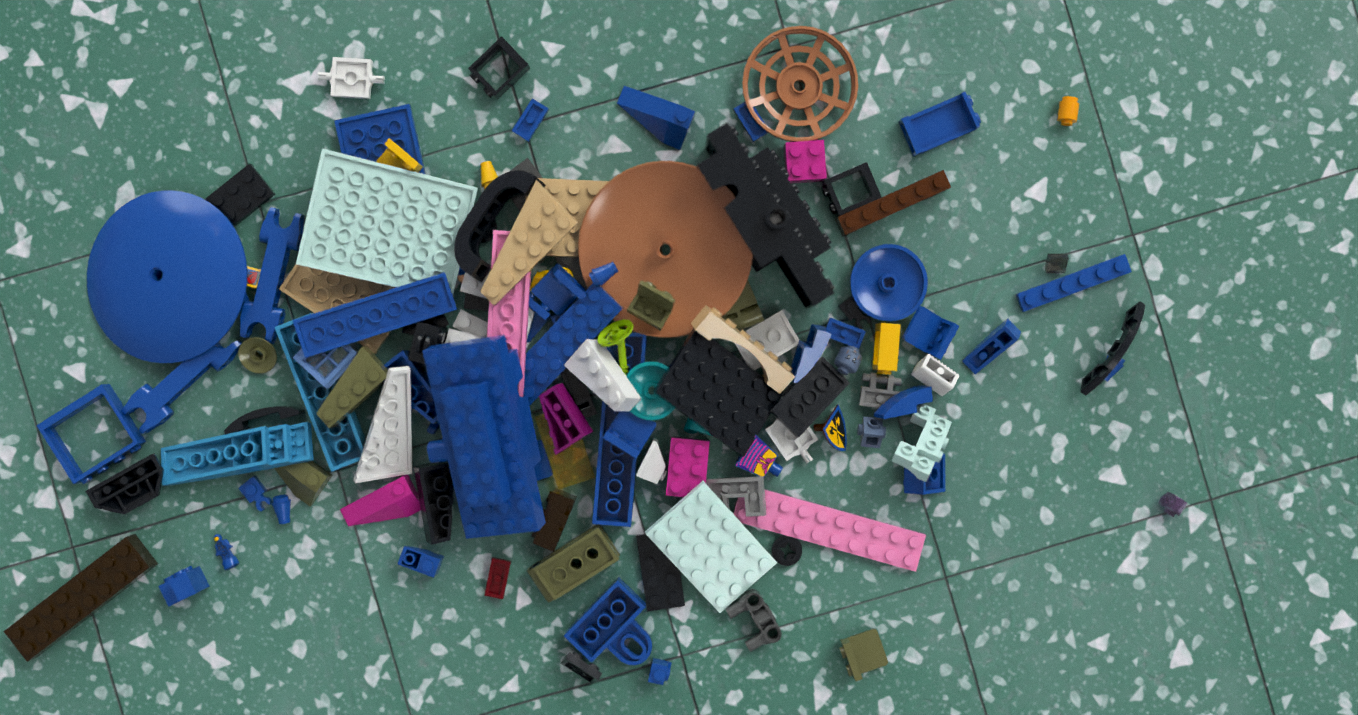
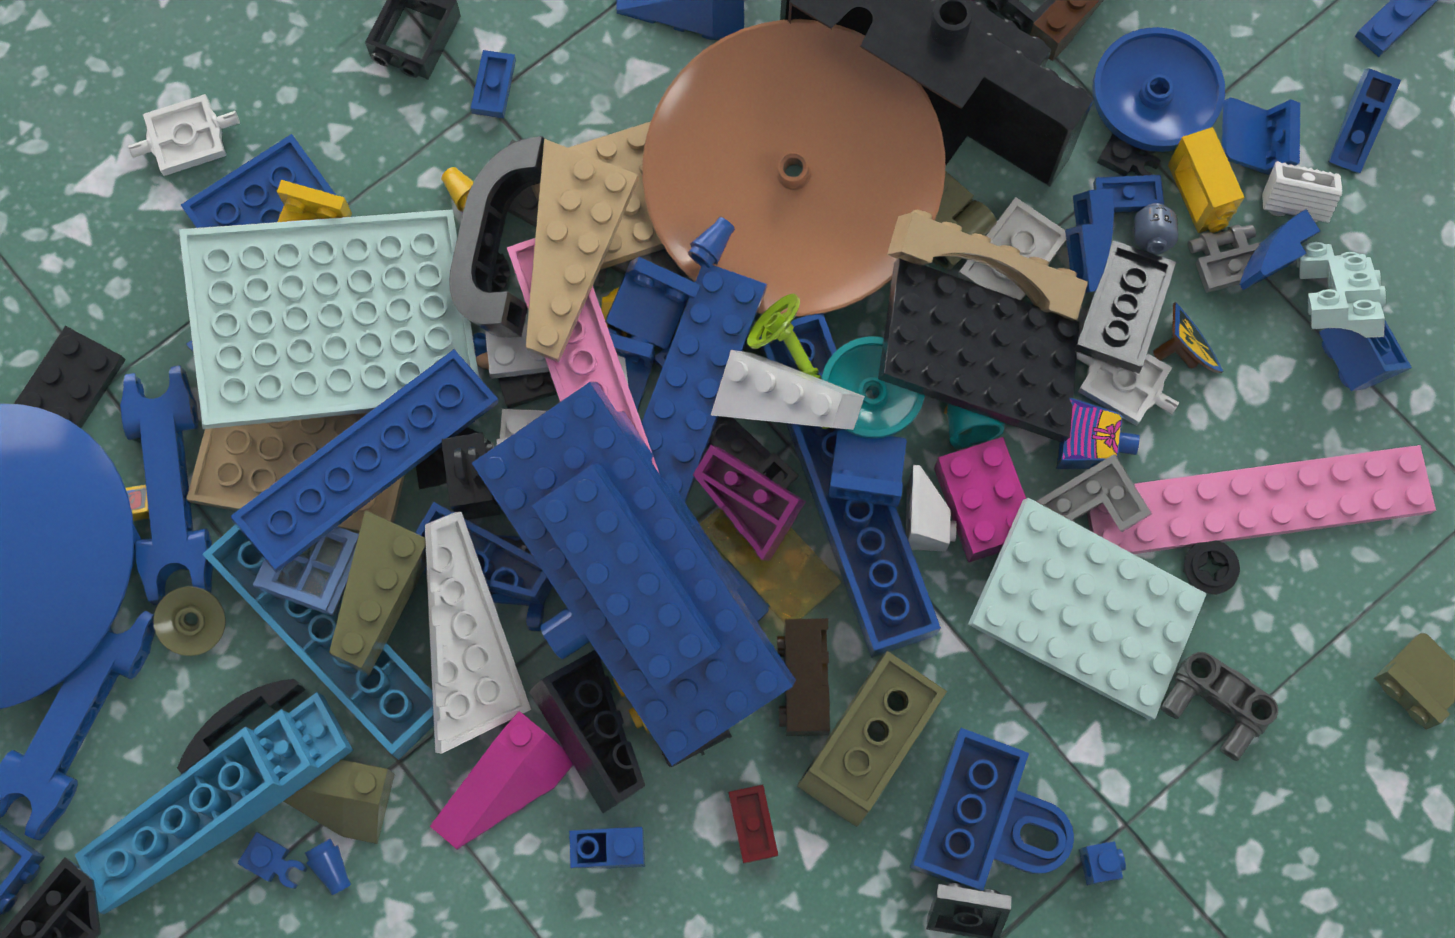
camera: 25 degrees left, 15 degrees down
olive bracket [627,281,675,331] -> none
black plate [636,534,685,611] -> none
sand blue brick [857,416,886,448] -> none

